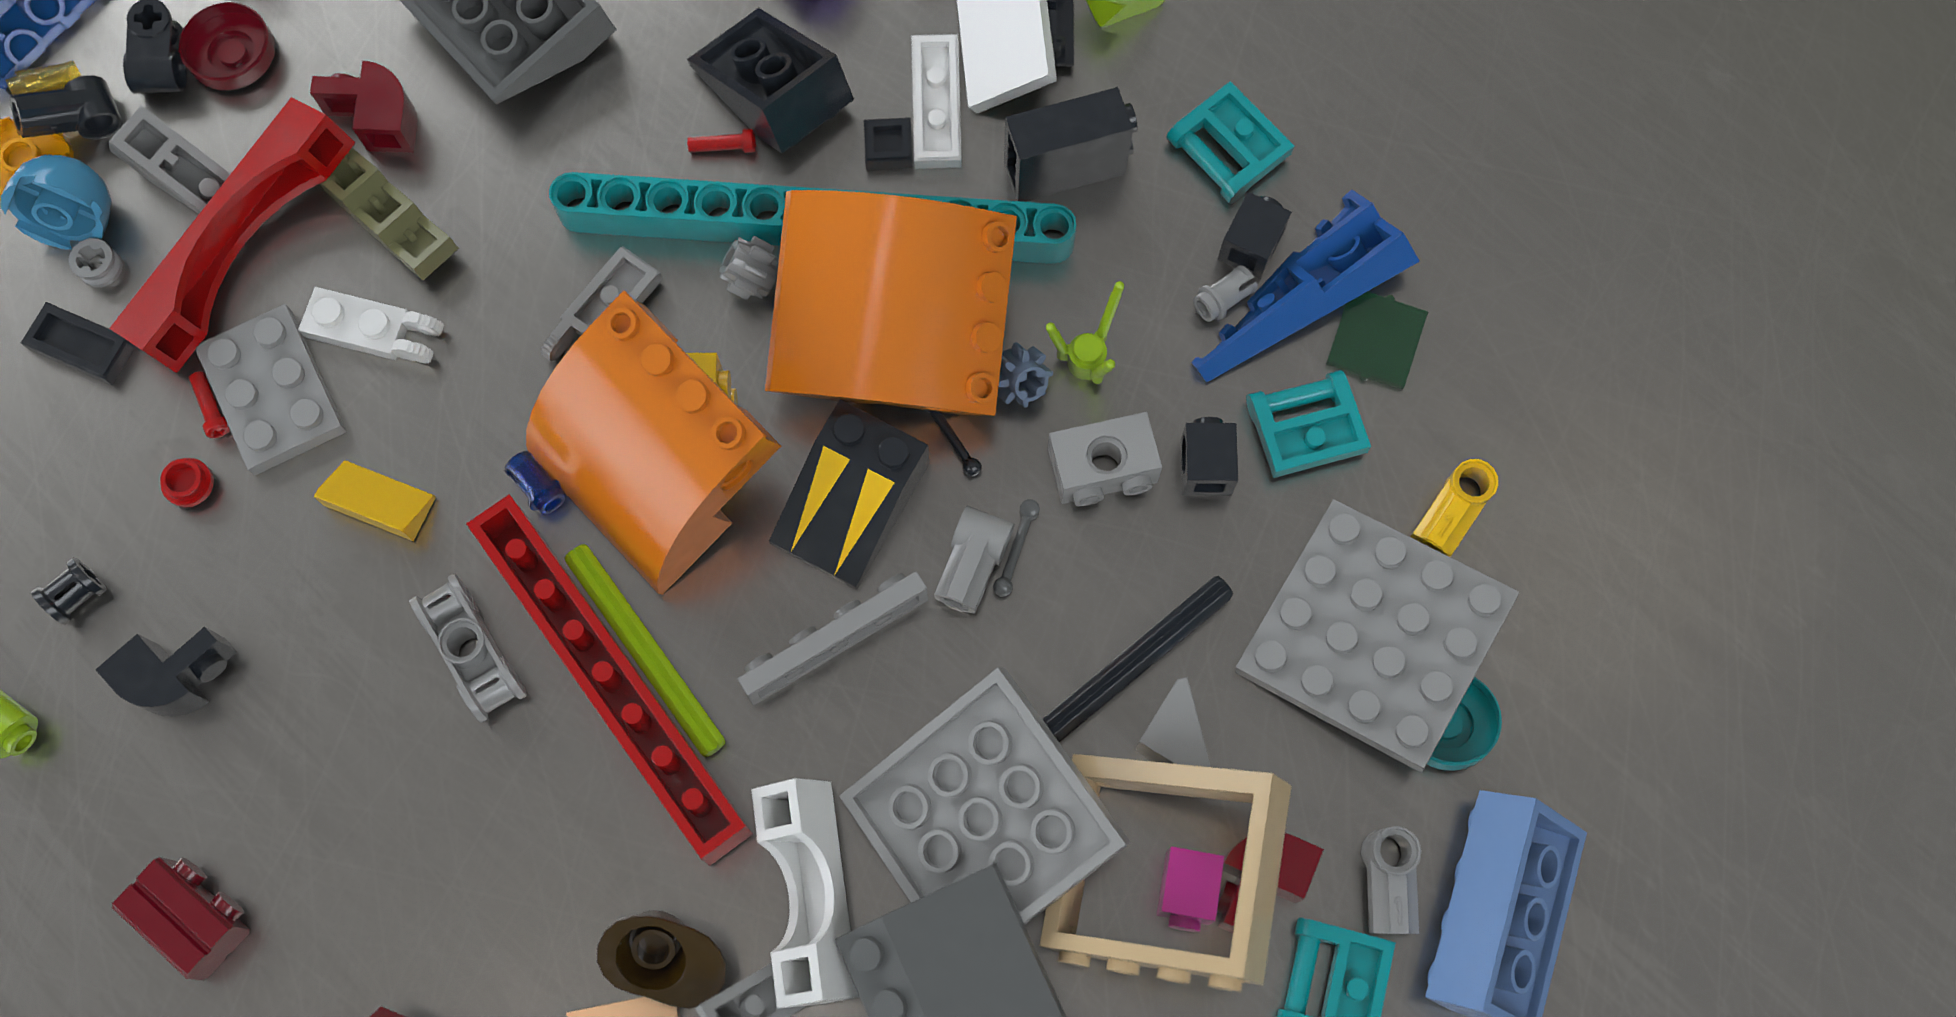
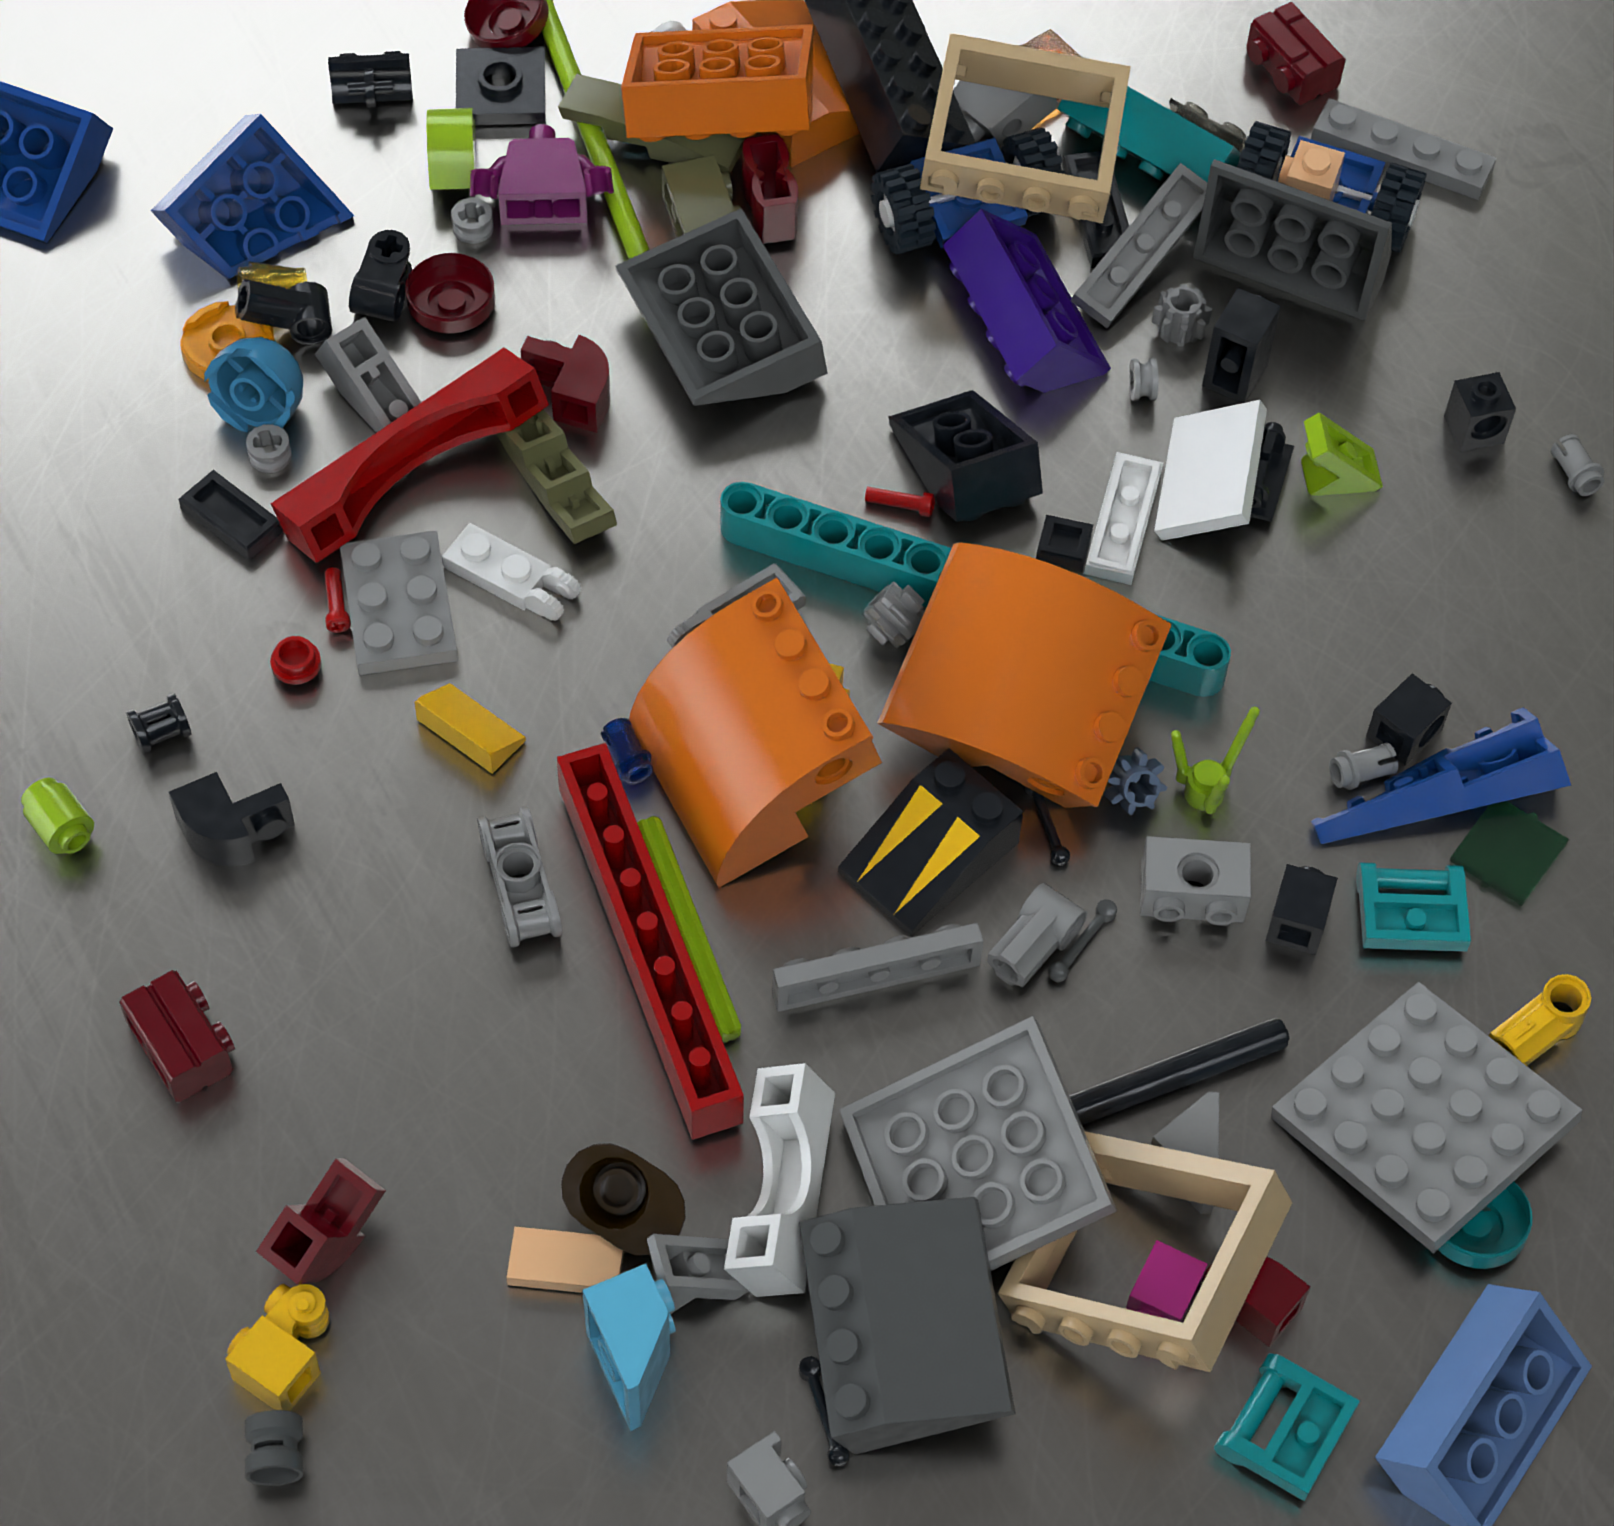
camera: 15 degrees right, 15 degrees down
black brick [1004,87,1138,202] -> none
teal plate [1166,81,1295,204] -> none
light grey piece [1361,826,1421,934] -> none

